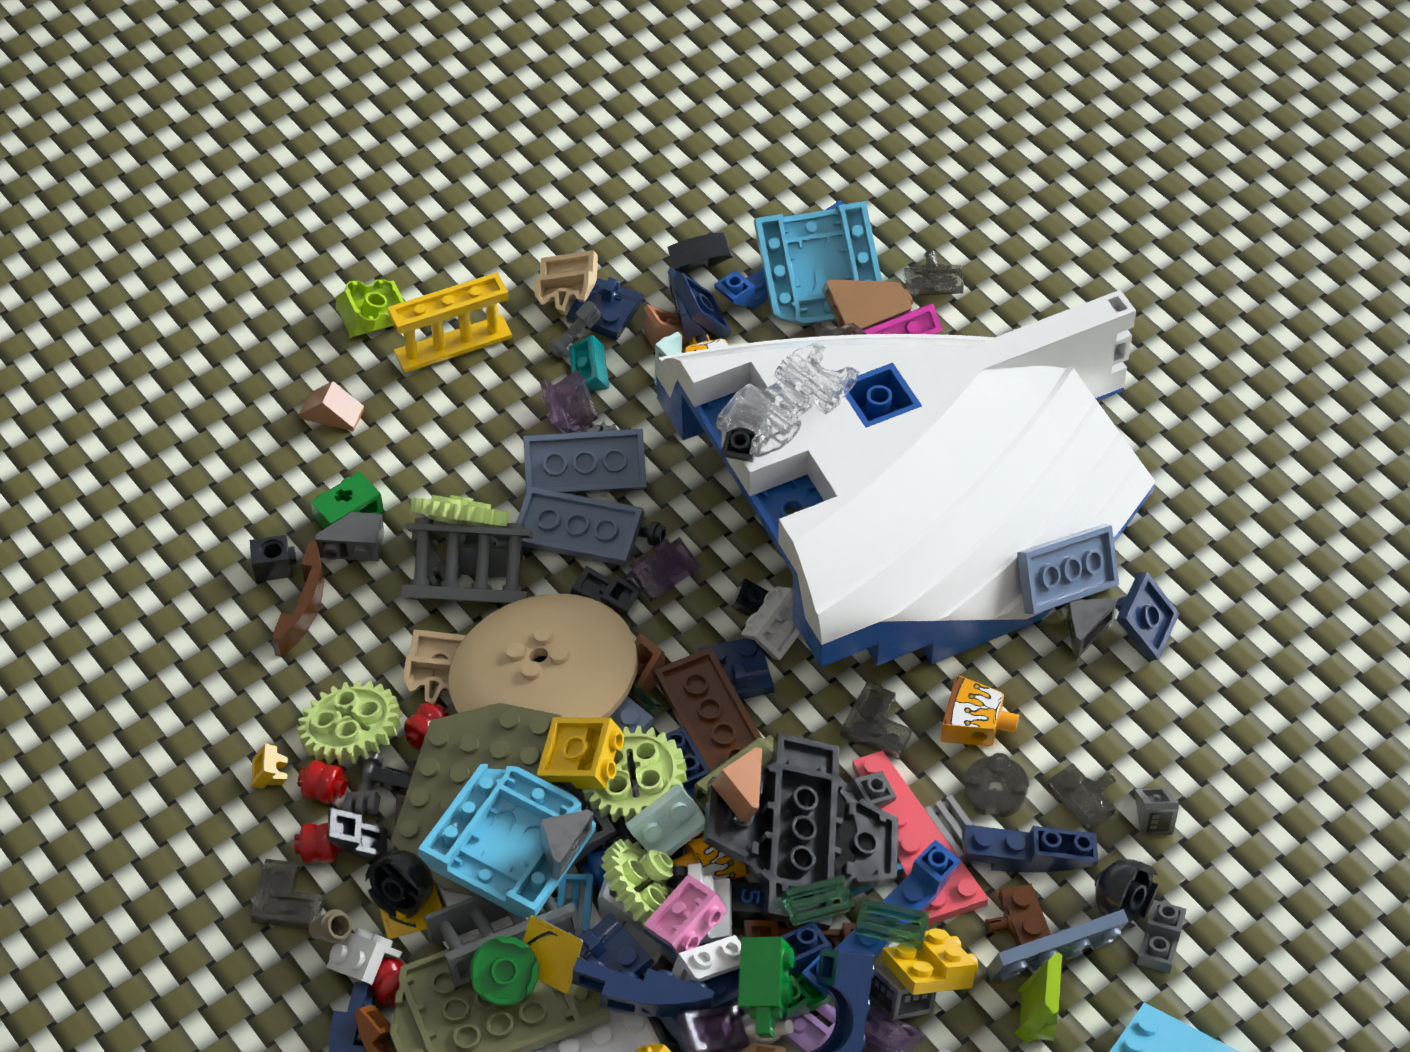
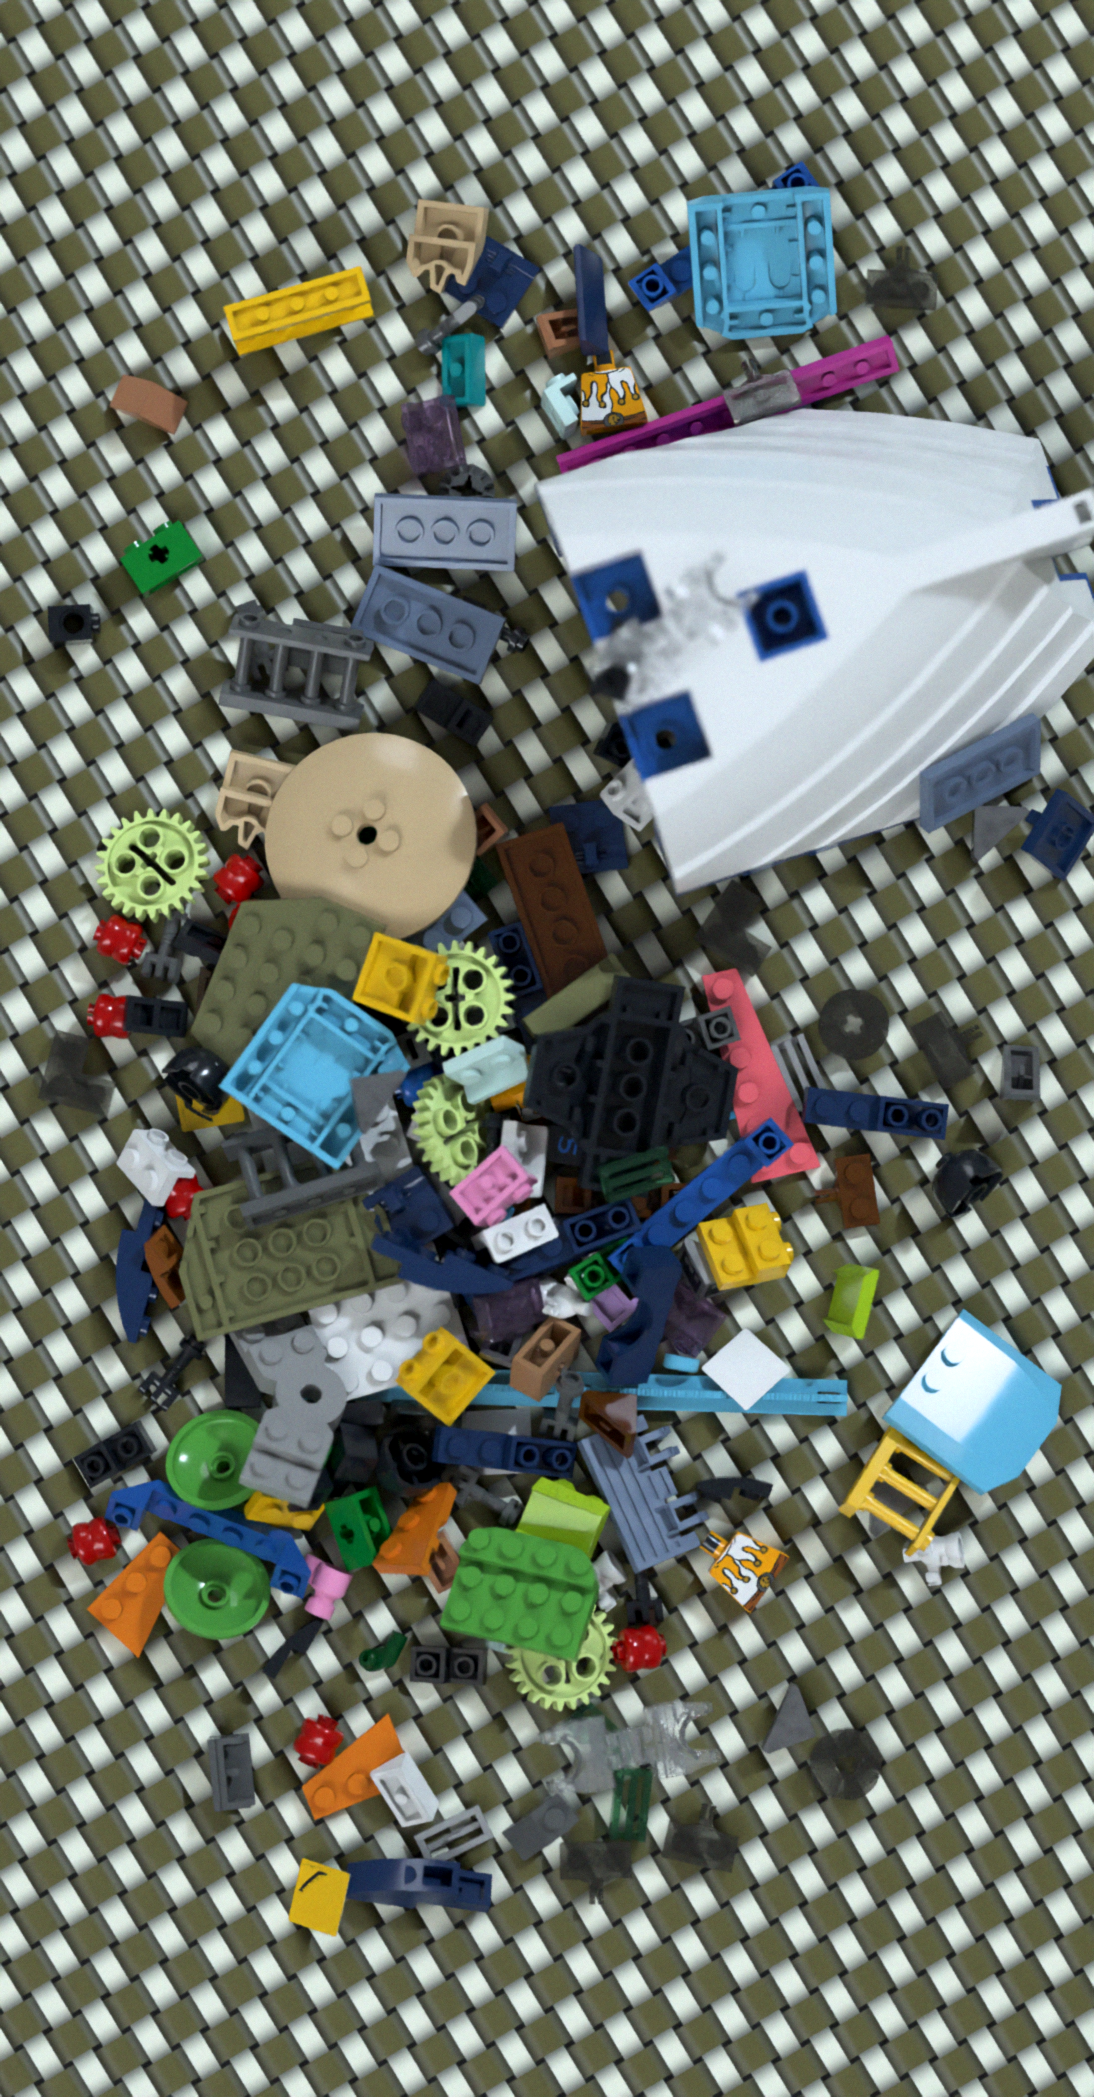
camera: 10 degrees right, 35 degrees up
yellow tile [251,743,288,789] -> none
reddish brown slope [271,540,324,657] -> none
dark tan cone [309,909,352,943] -> none
dark grey slope [315,512,385,562] -> none
lime slope [336,279,404,339] -> none
yellowish green gear [409,495,510,527] -> none
green tile [469,936,539,1006] -> none
yellow sticker [523,915,583,994] -> none
dark azure tile [557,874,594,933] -> none
clear purple bracket [625,537,701,602] -> none
yellowish green plate [642,849,673,882] -> none
black slope [667,232,733,273] -> none
dark blue tile [672,272,732,339] -> none
nougat slope [711,747,762,822] -> none
green hinge [738,937,794,1038] -> none
medium nougat slope [822,279,913,335] -> none
clear green tile [855,898,930,949] -> none
torso [941,675,1019,746] -> none
sand blue plate [986,909,1129,982] -> none
dark grey slope [1137,900,1187,974] -> none

